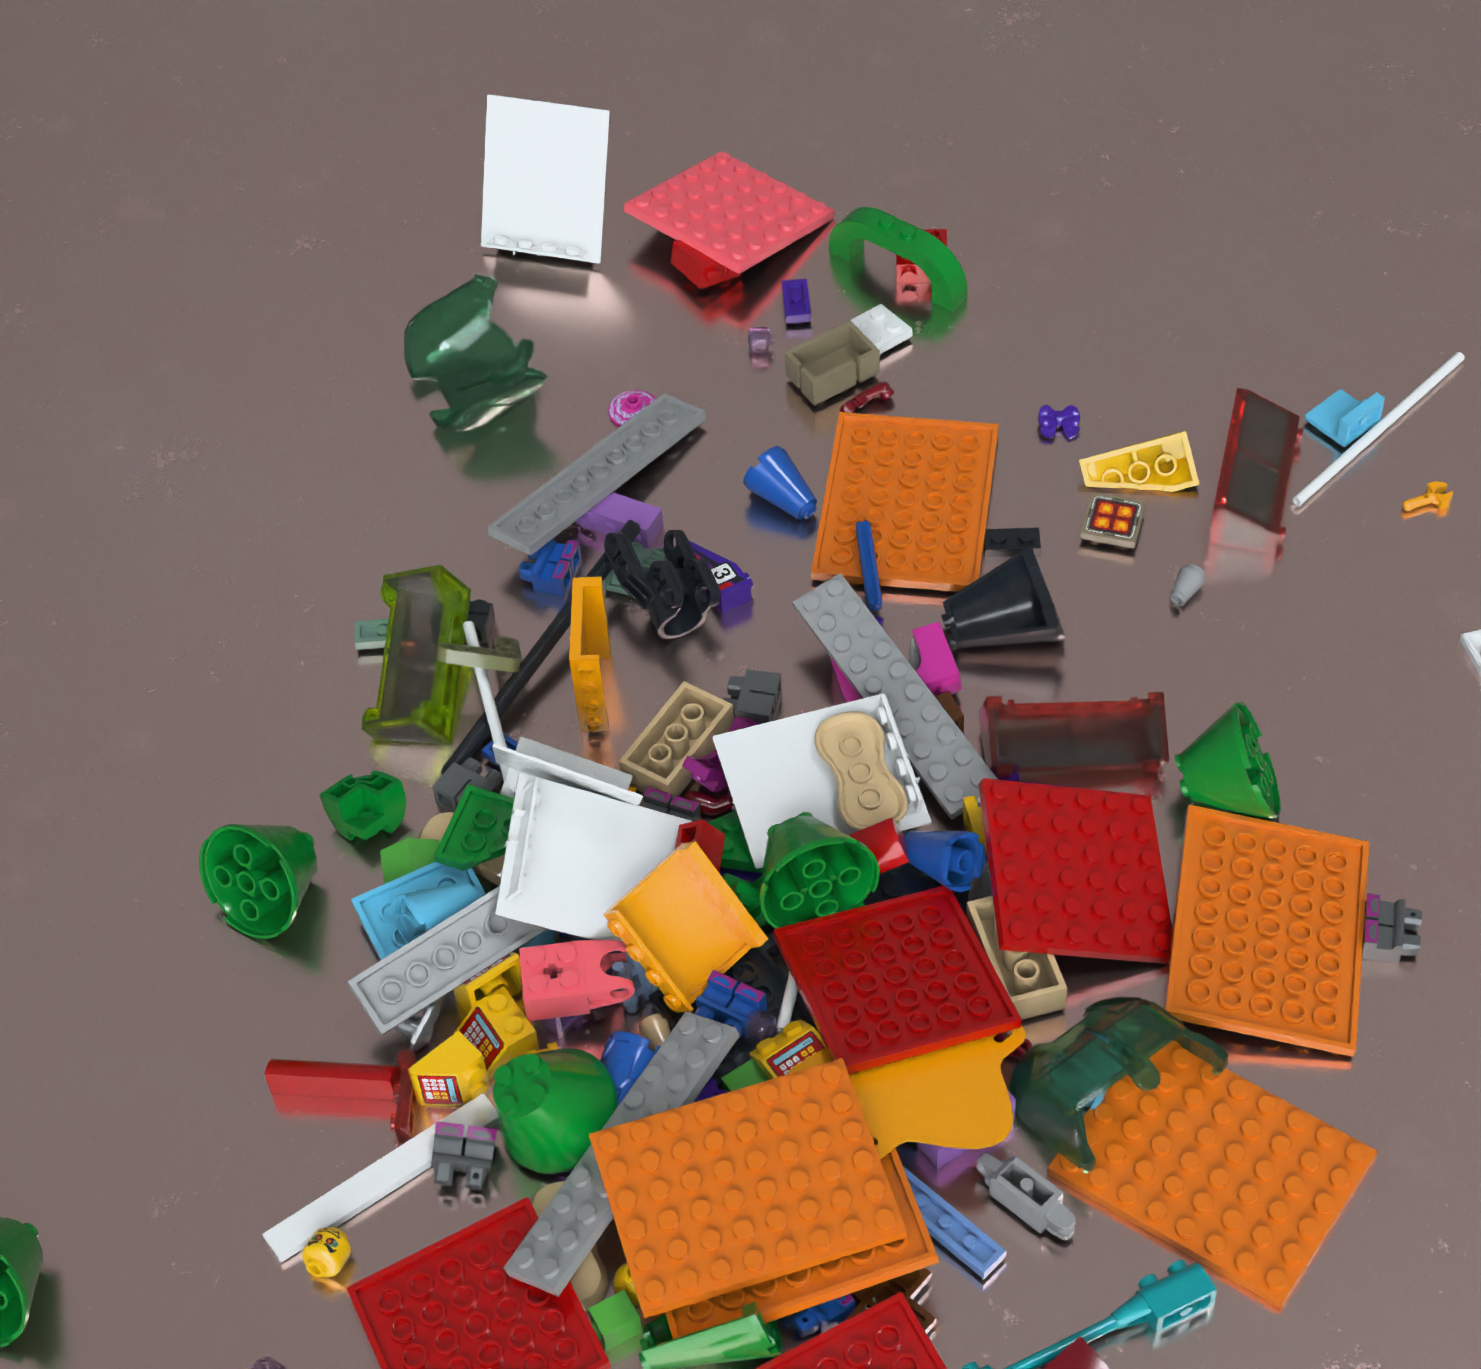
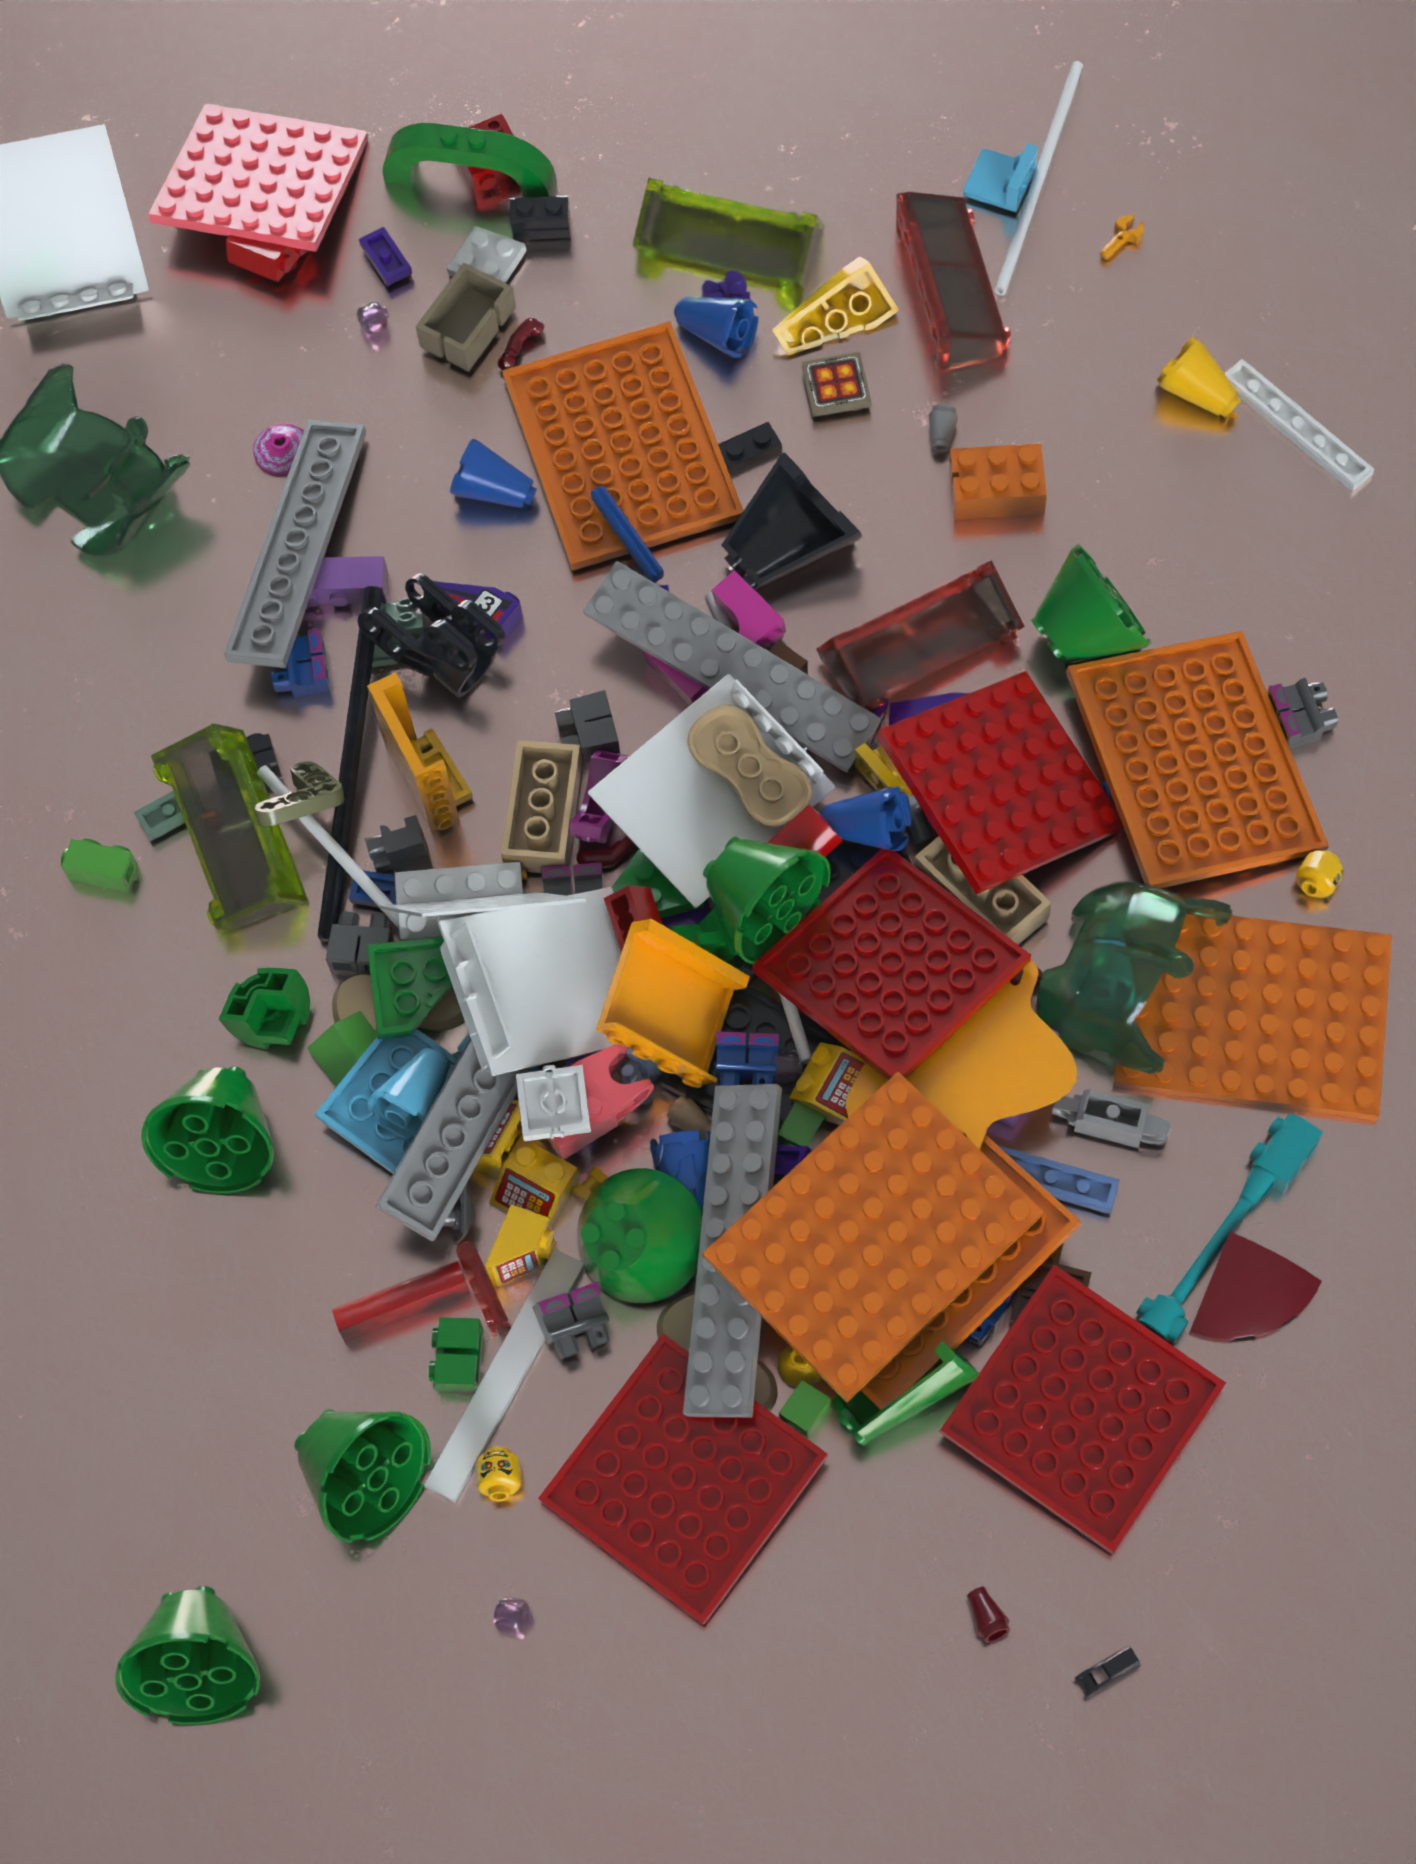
camera: 25 degrees left, 15 degrees up
none -> bright green brick [61,838,138,893]
none -> green cone [294,1409,431,1543]
none -> dark grey hips [365,815,433,873]
none -> yellow plate [410,728,473,806]
none -> green piece [429,1317,483,1393]
none -> black brick [510,196,571,240]
none -> white plate [516,1065,591,1142]
none -> clear smoke windscreen [632,178,824,292]
none -> blue cone [674,296,759,358]
none -> orange piece [949,443,1047,520]
none -> yellow cone [1156,336,1241,418]
none -> yellow head [1296,850,1344,898]

